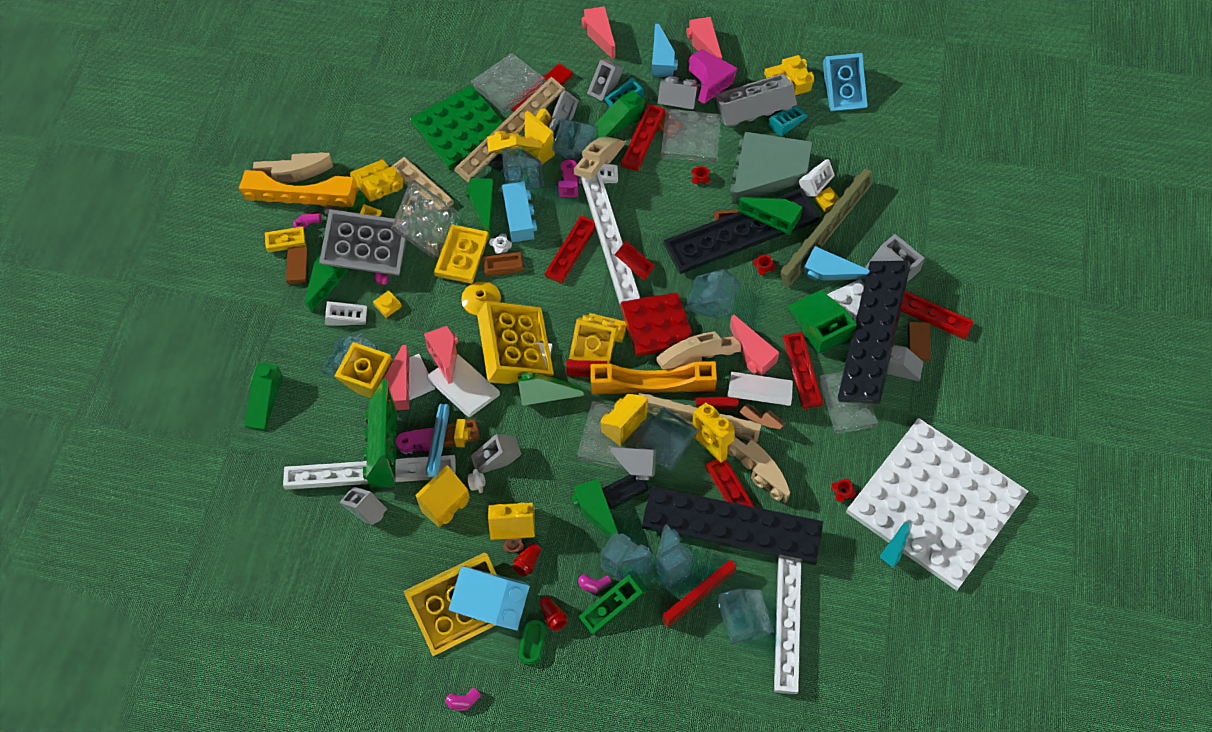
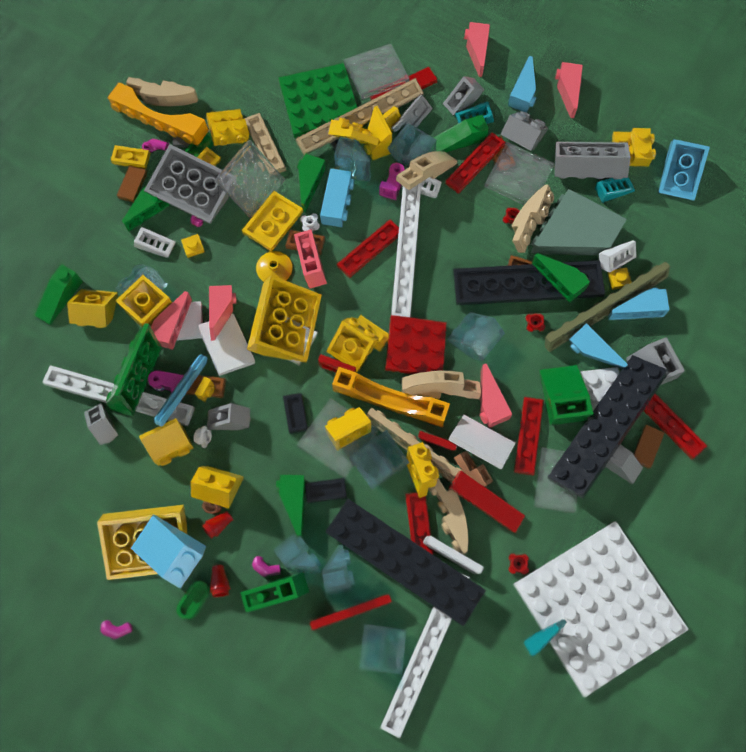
camera: 20 degrees right, 10 degrees up
green slope [517,372,584,406] -> none
light grey slope [610,447,656,480] -> none
red tile [614,241,655,280] -> none
dark pink arch [688,49,737,104] -> none
none -> yellow slope [67,289,118,328]
none -> black tile [283,393,309,434]
none -> coral slope [294,229,327,289]
none -> white tile [423,536,484,574]
none -> red tile [449,471,525,533]
none -> tan slope [512,185,554,253]
none -> medium azure slope [608,288,669,320]

